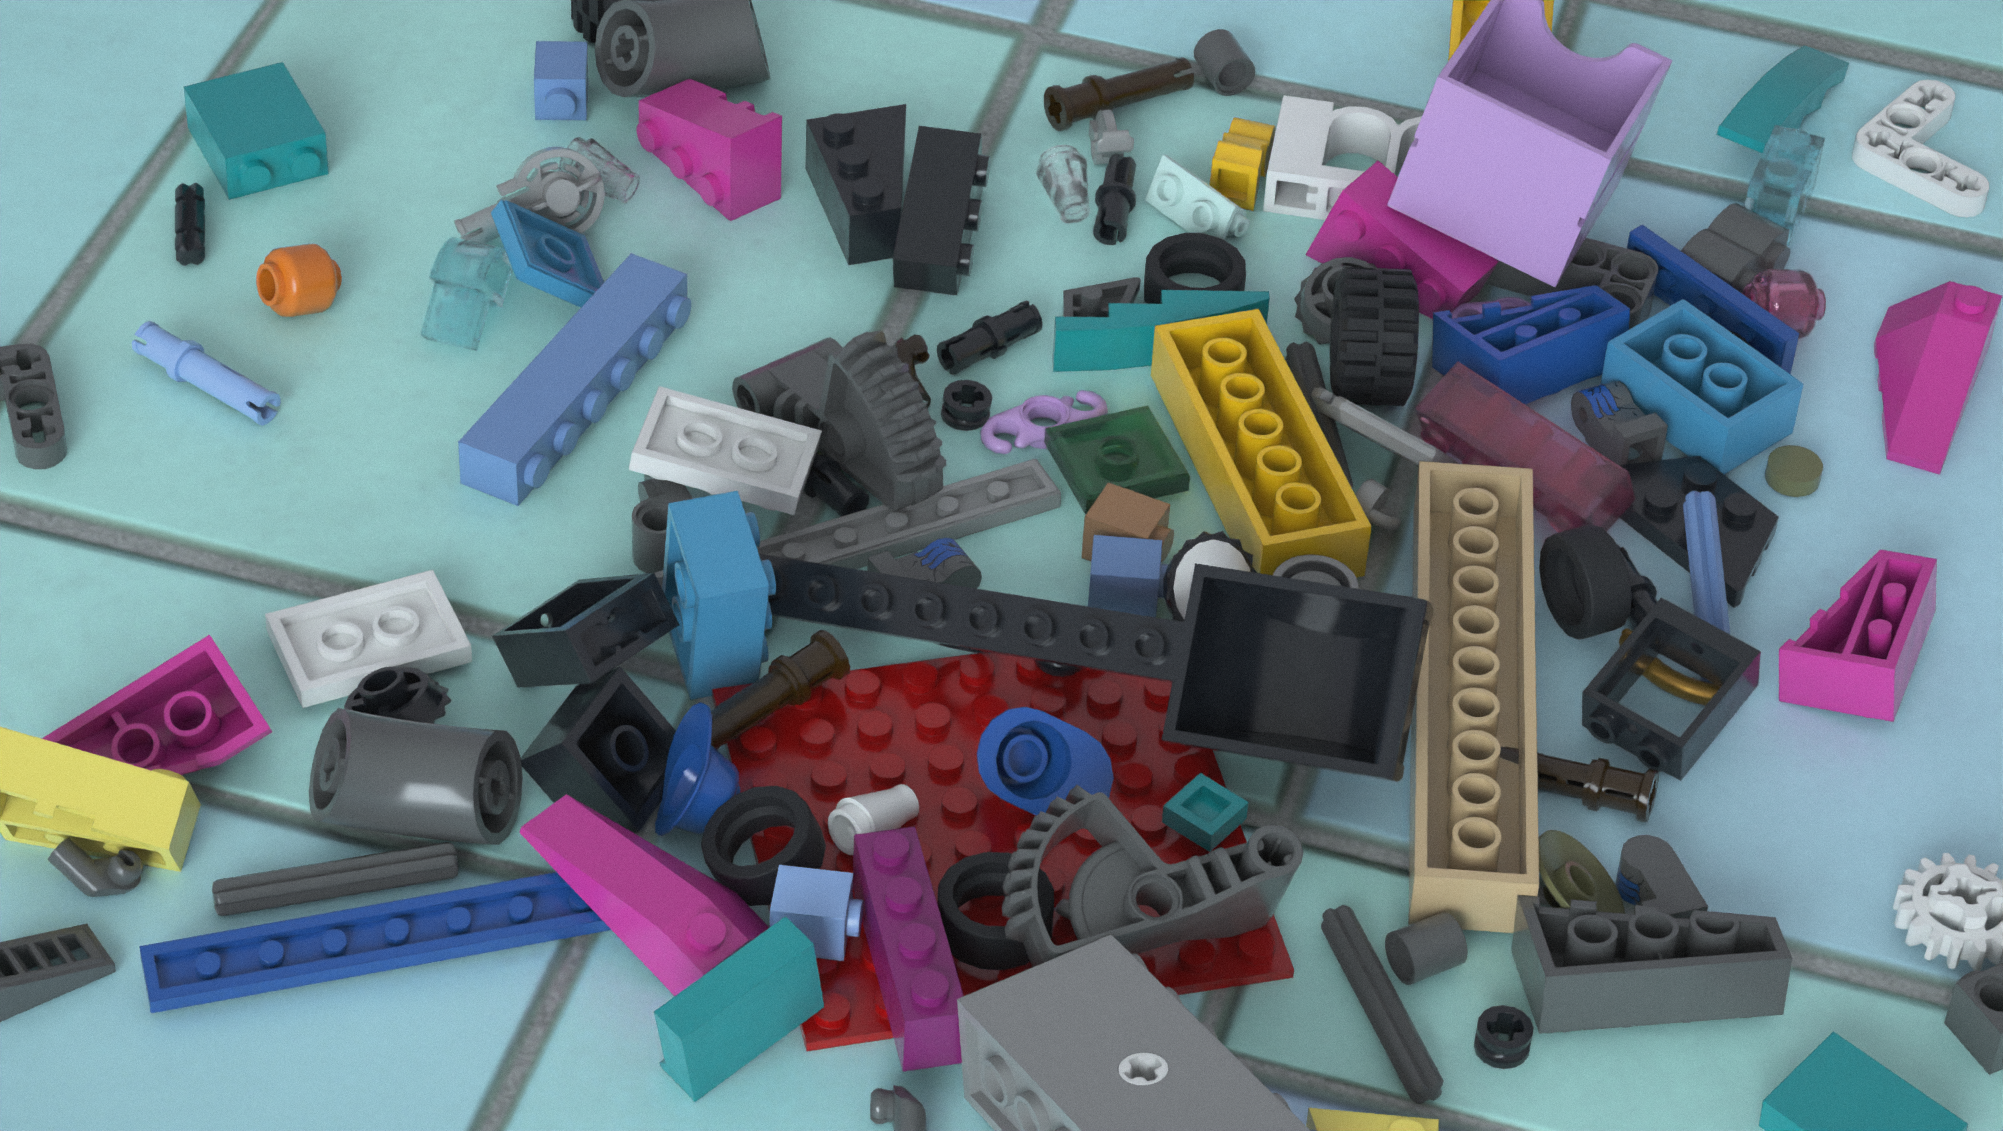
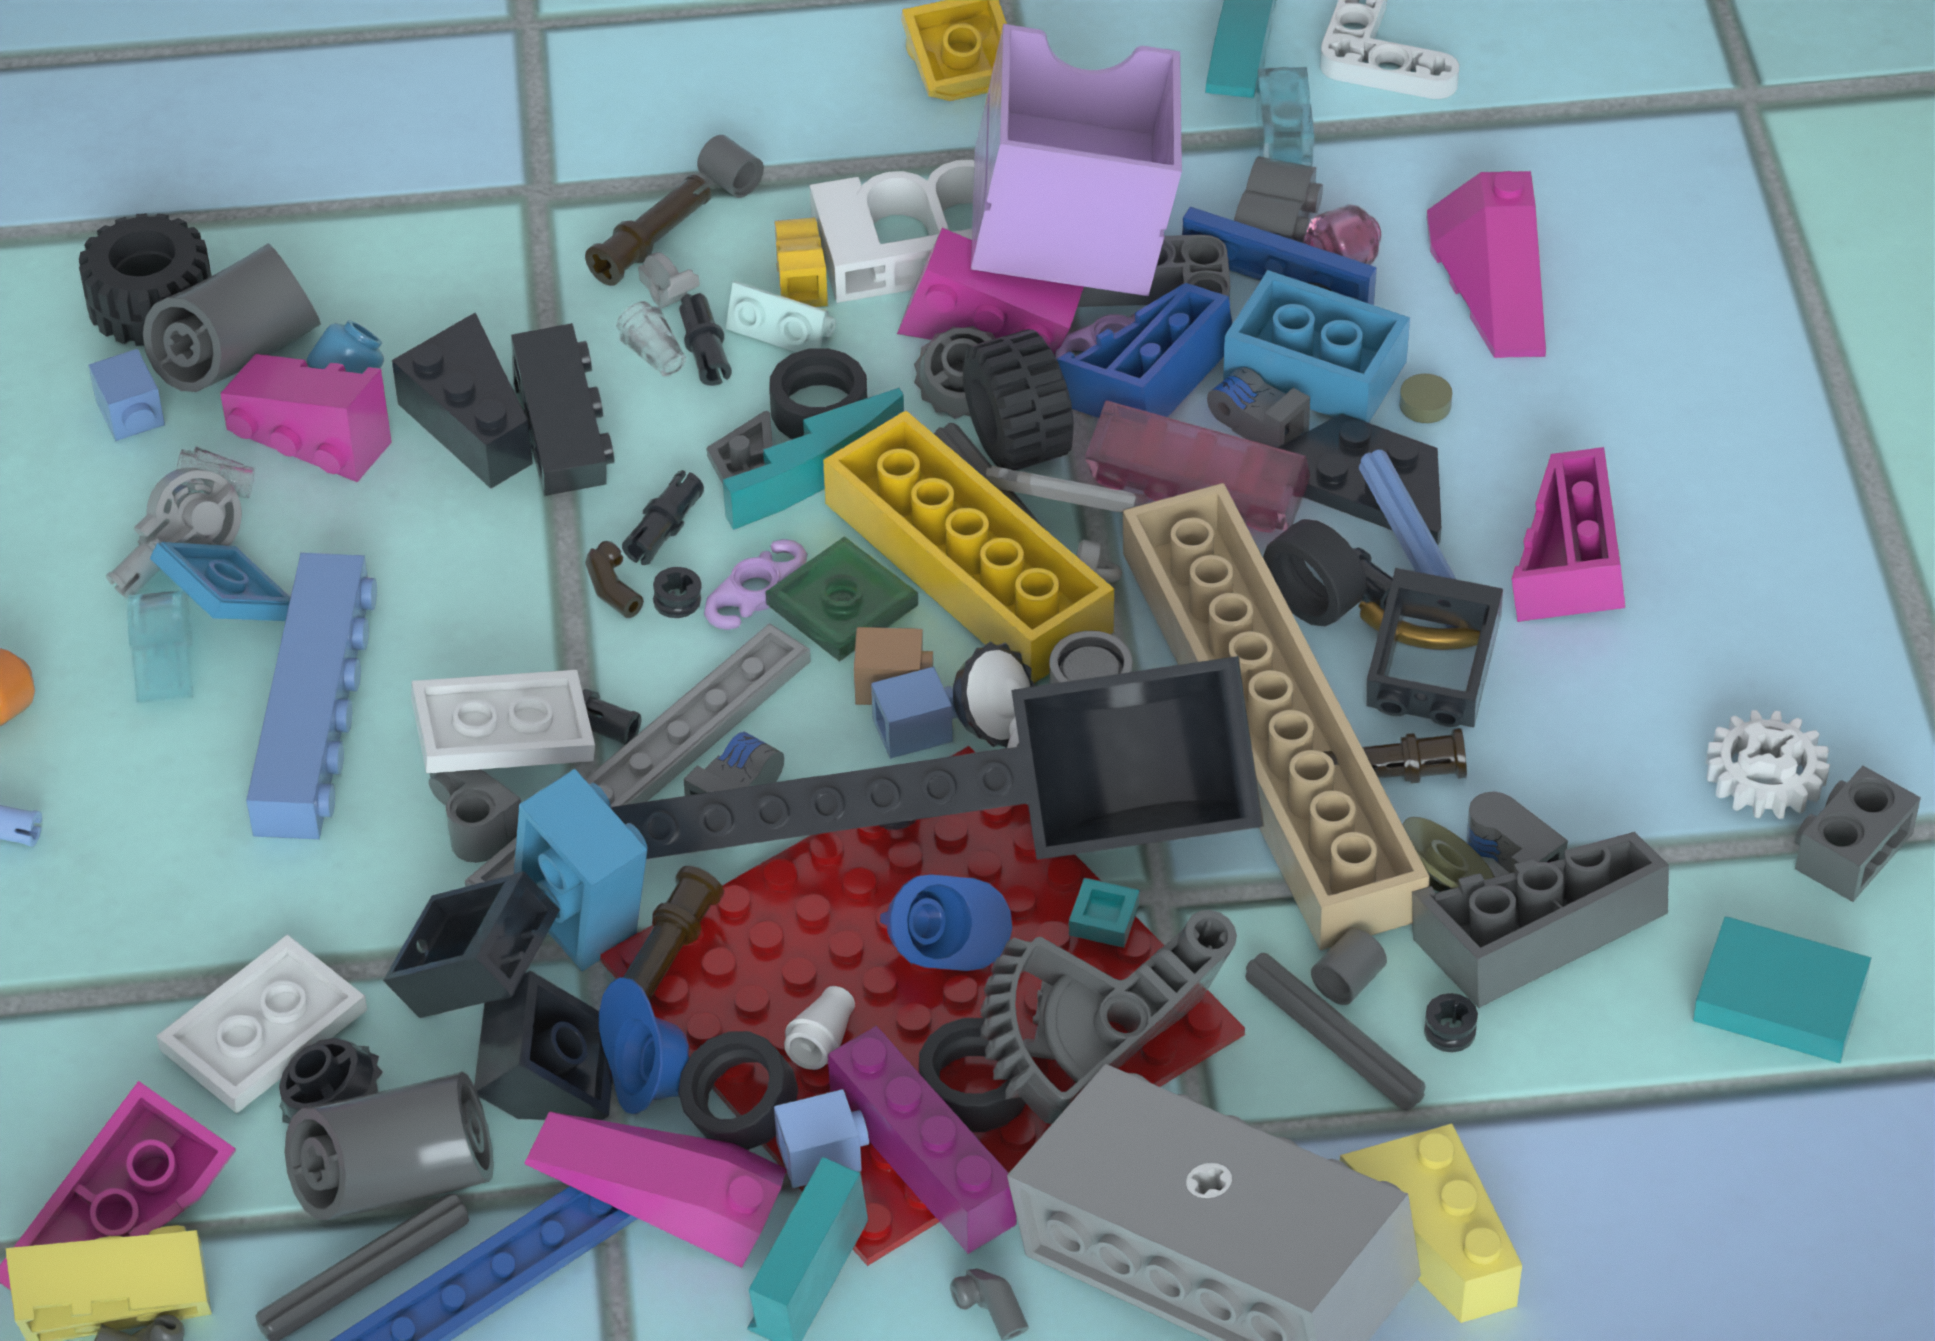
camera: 20 degrees left, 5 degrees up
dark grey arm [732,330,946,512] -> none
none -> dark azure head [307,320,384,374]

